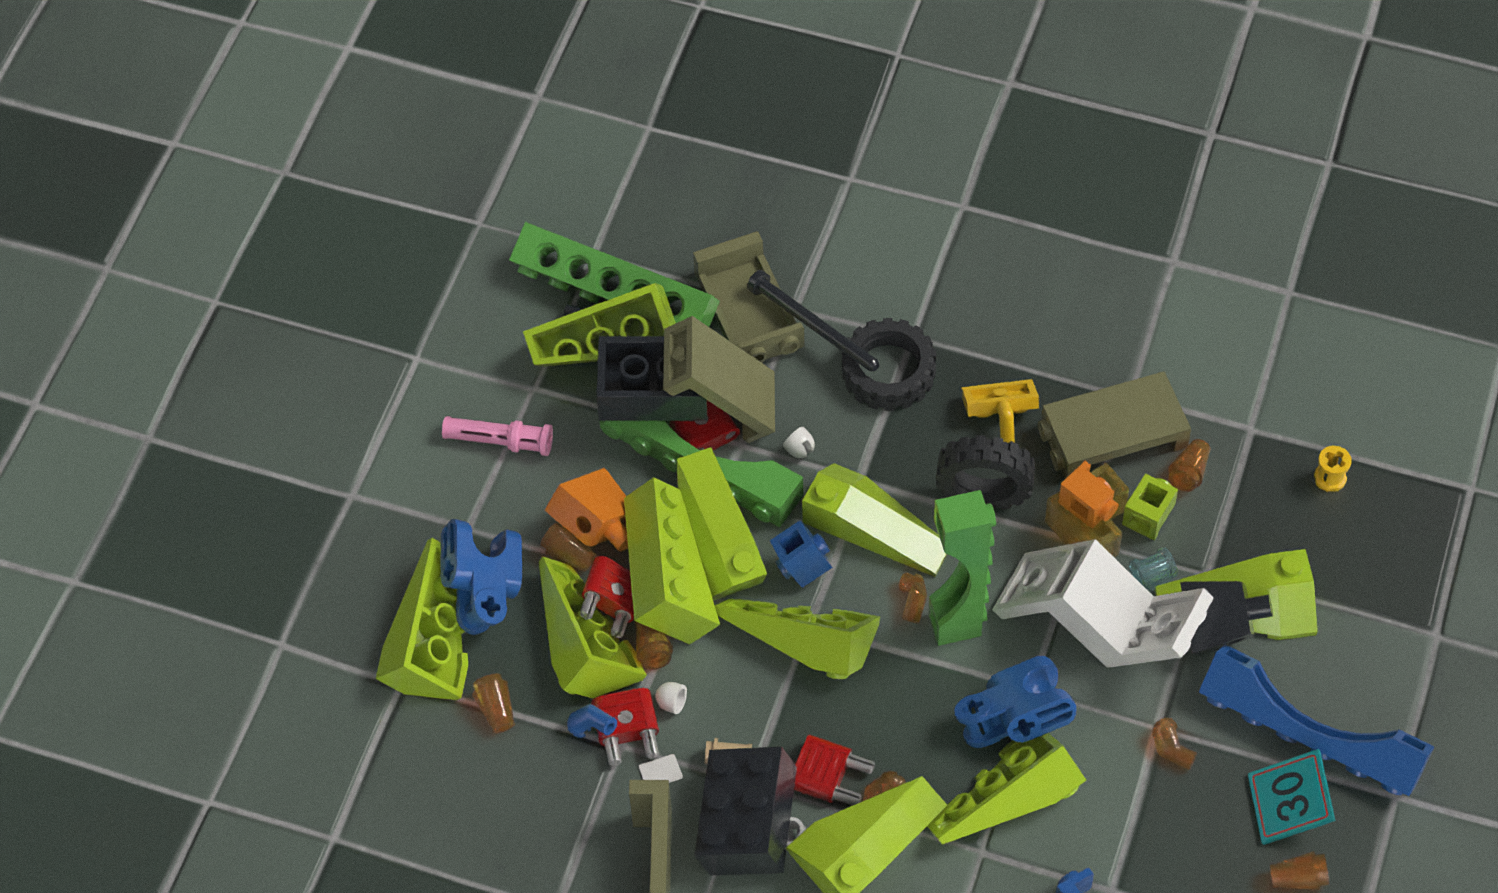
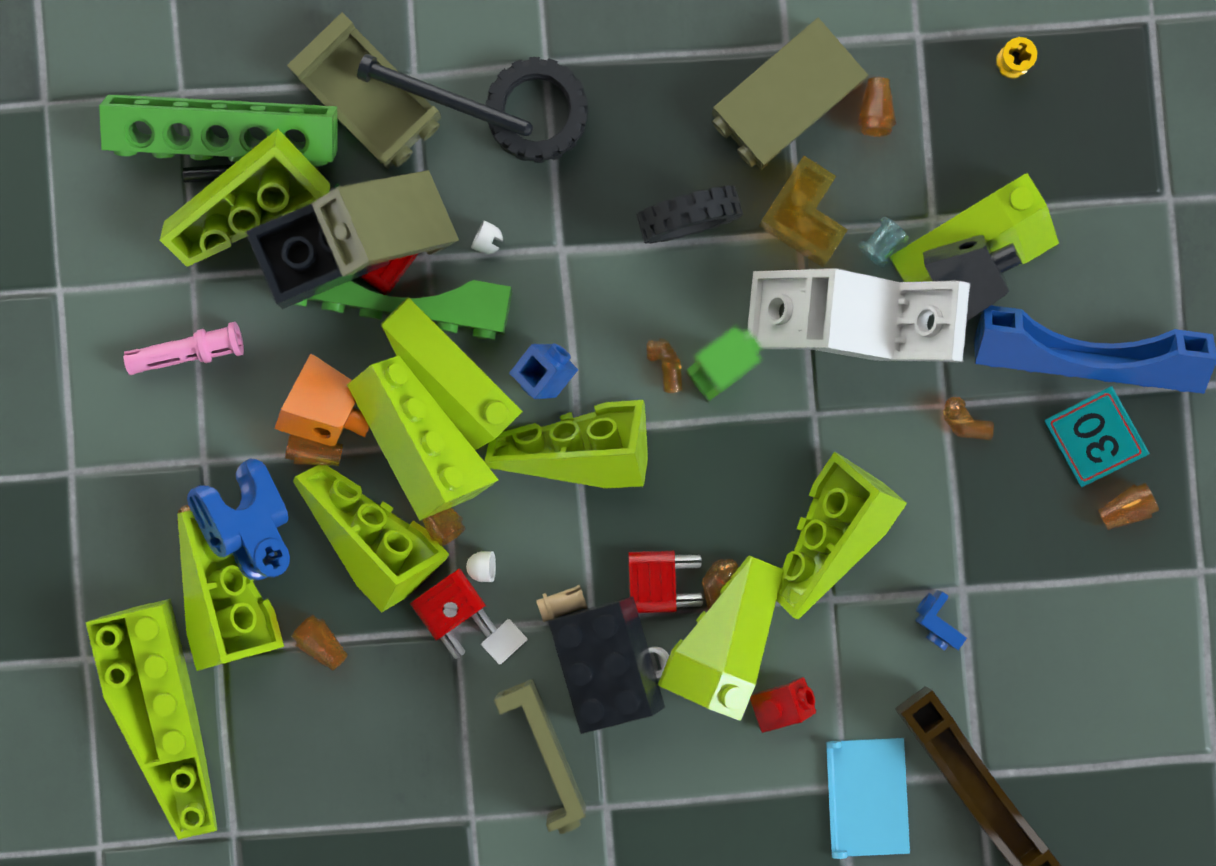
camera: 30 degrees left, 30 degrees up
blue arm [567,704,617,738] -> none
red piece [580,556,634,638] -> none
lime wedge [802,463,947,577] -> none
blue piece [954,656,1076,748] -> none
yellow plate [962,379,1039,443] -> none
orange brick [1058,461,1119,529] -> none
lime brick [1122,473,1178,541] -> none
none -> lime wedge [85,599,217,840]

